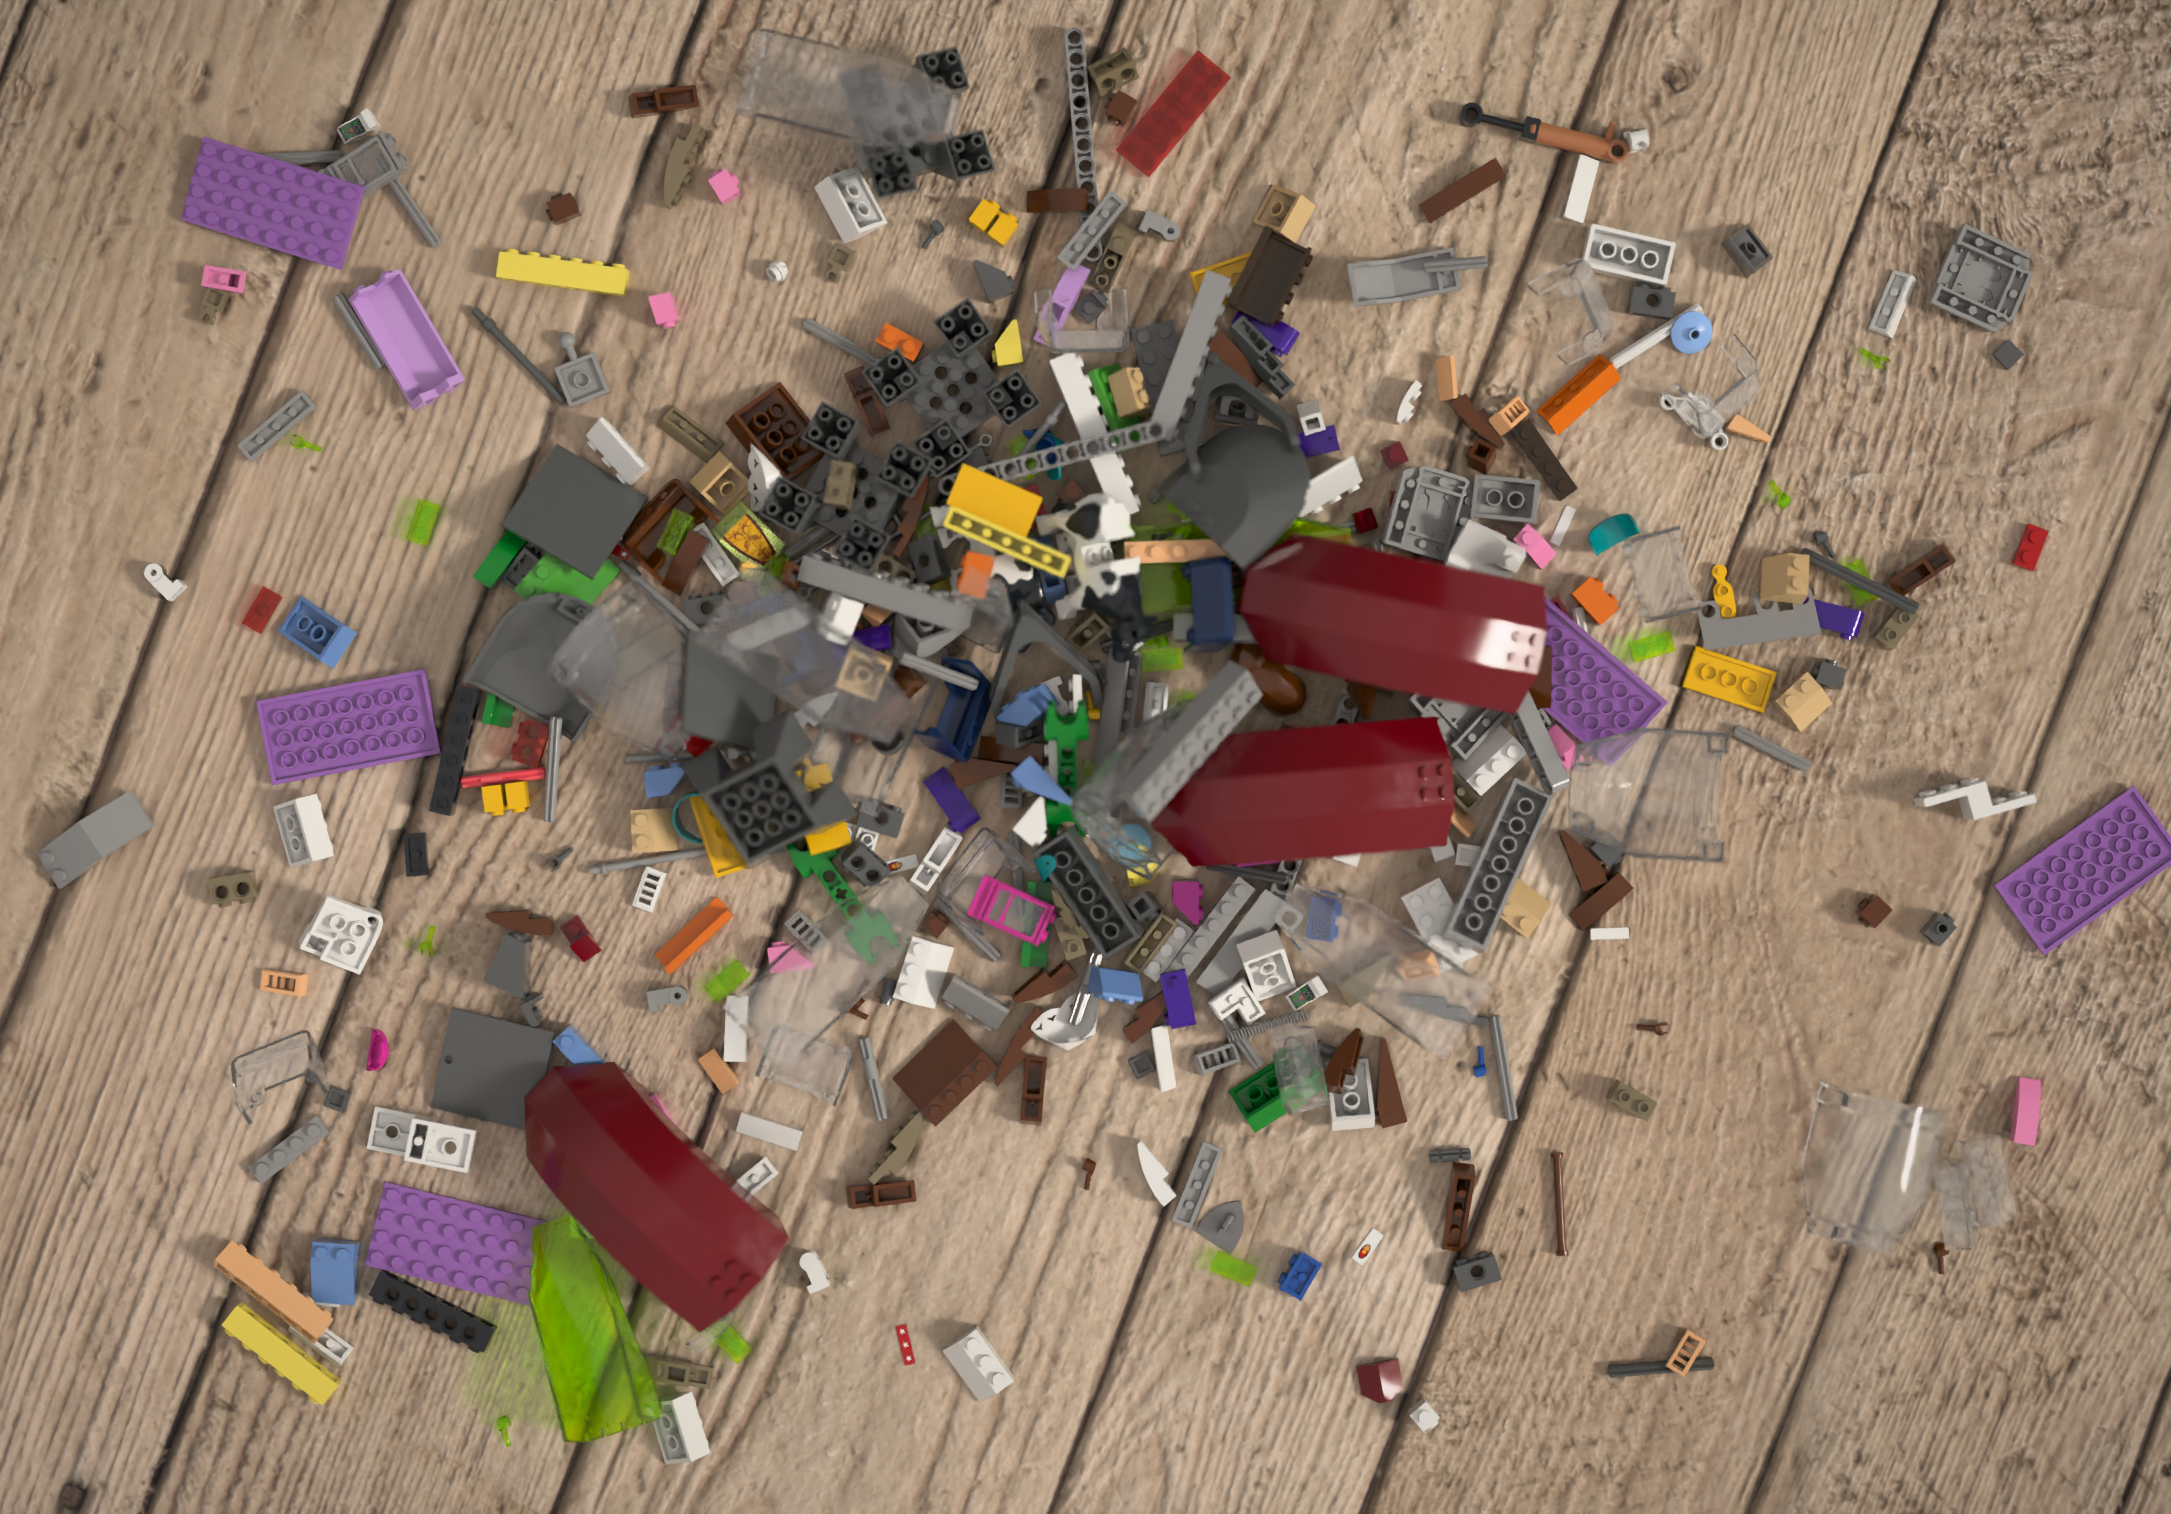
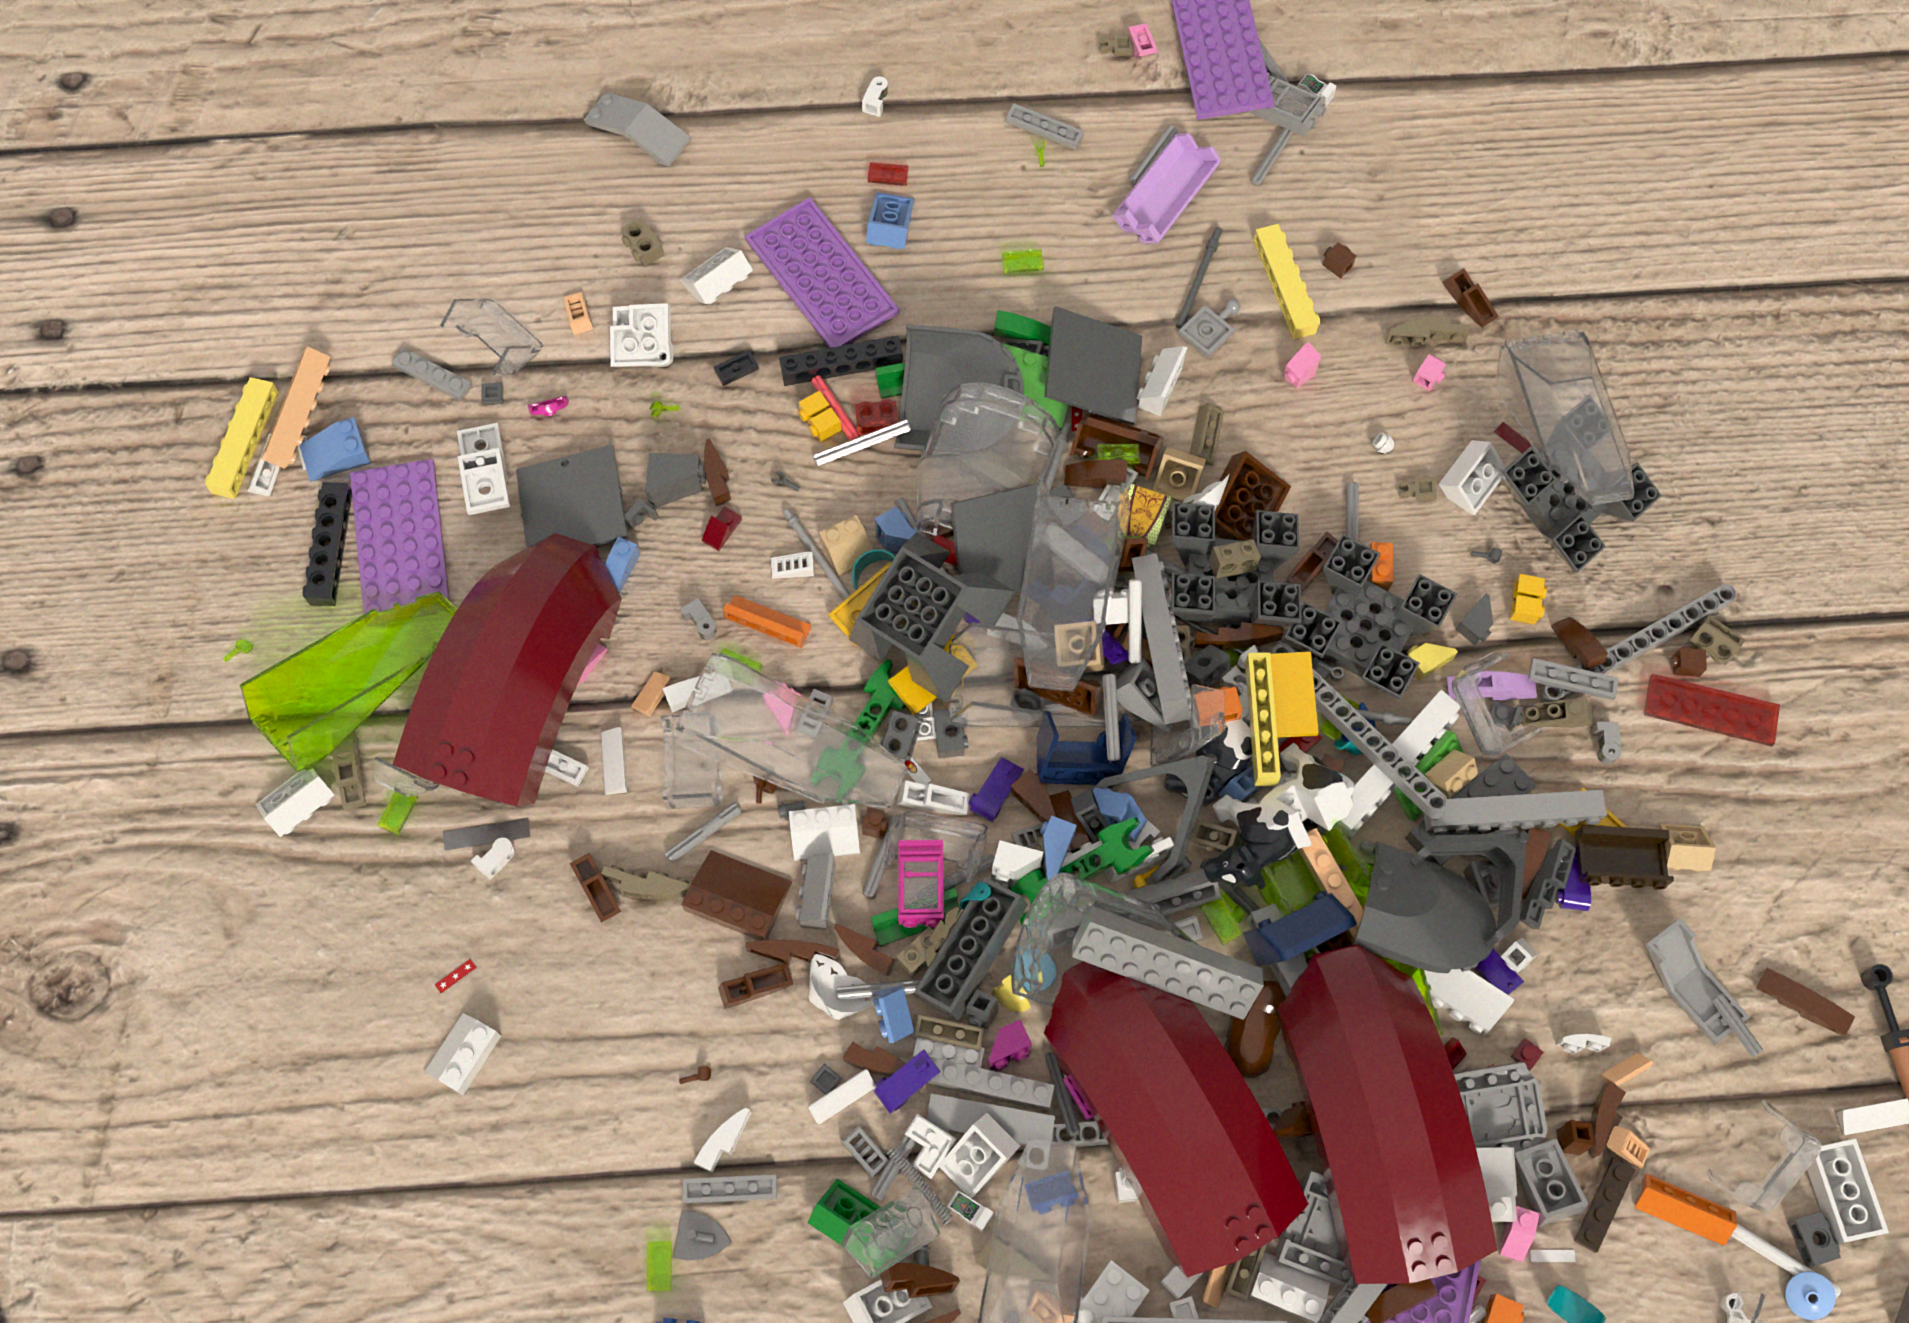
camera: 60 degrees right, 20 degrees down
none -> flat silver sticker [443,818,530,851]
none -> white axle [1129,579,1142,664]
none -> dark red sticker [1494,422,1534,454]

